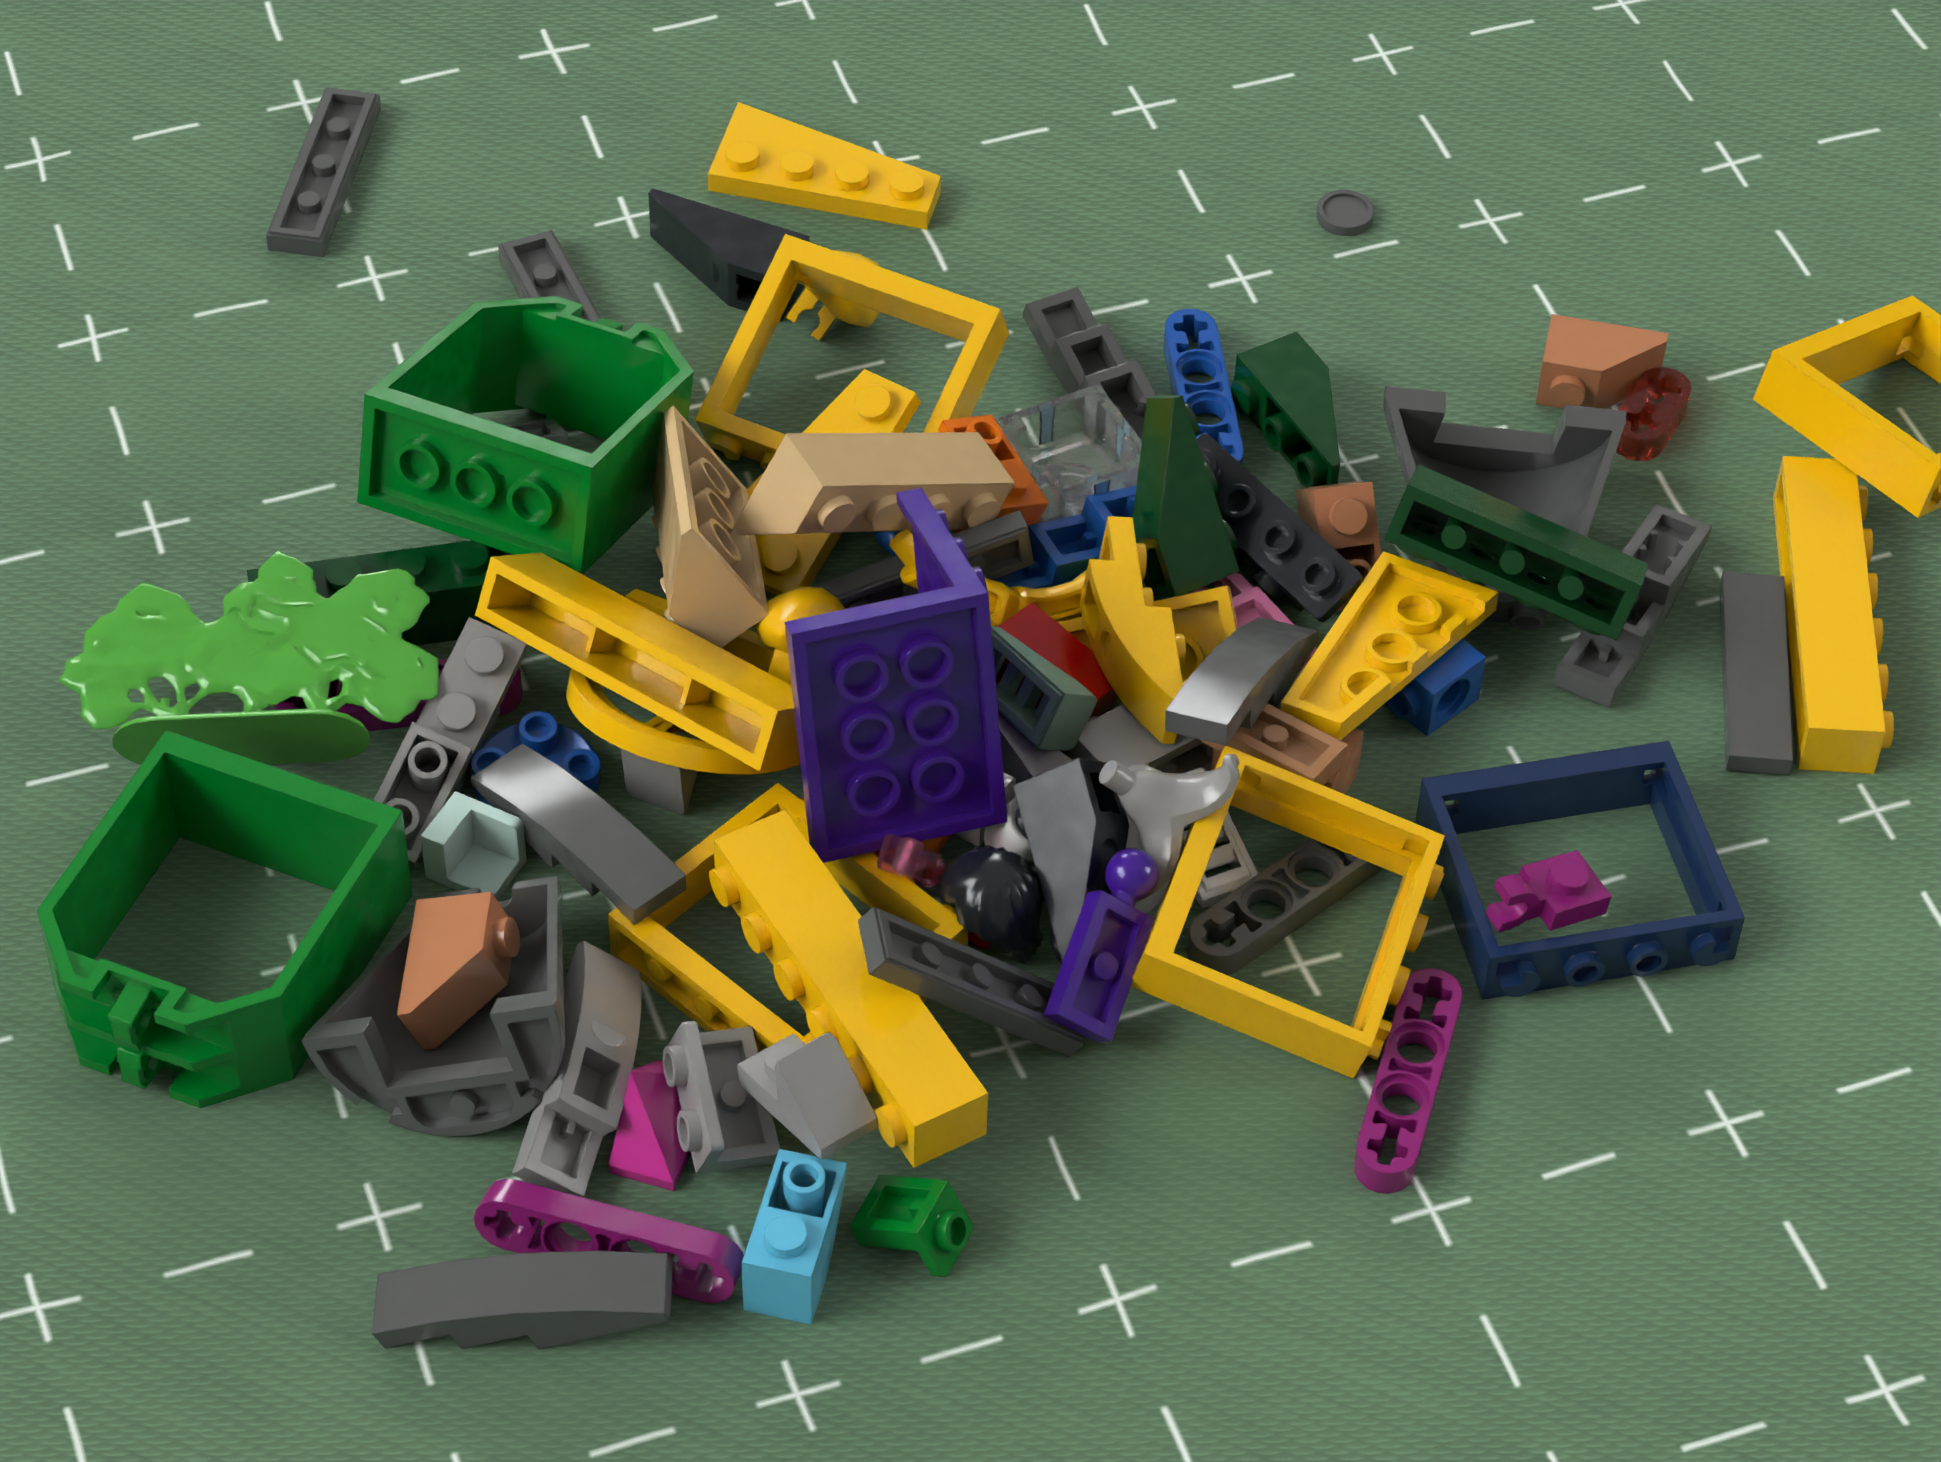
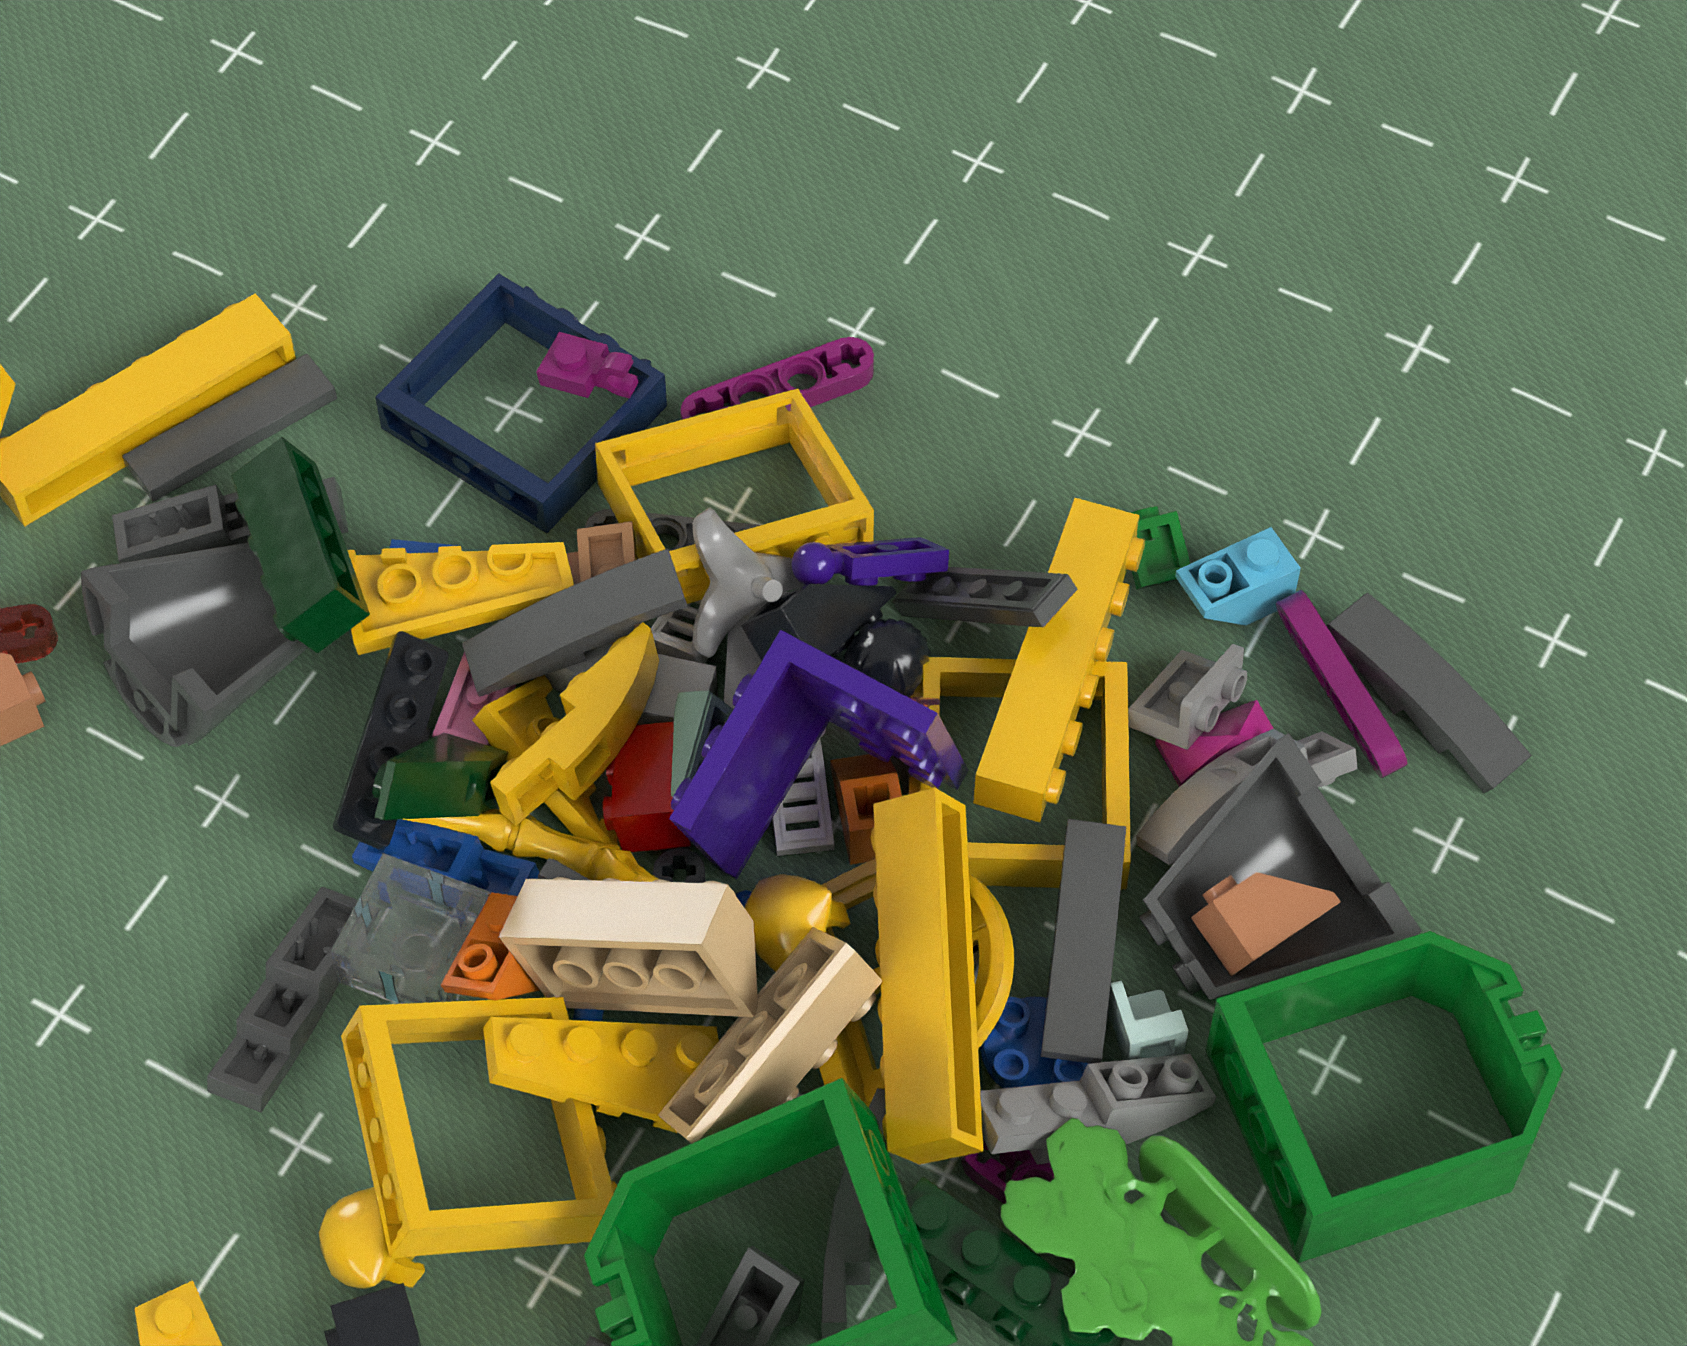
camera: 130 degrees left, 10 degrees up
light grey slope [737,1032,878,1160] -> none
blue beam [1163,308,1243,465] -> none
dark green slope [1231,331,1340,488] -> none
nougat slope [1295,481,1381,611] -> none

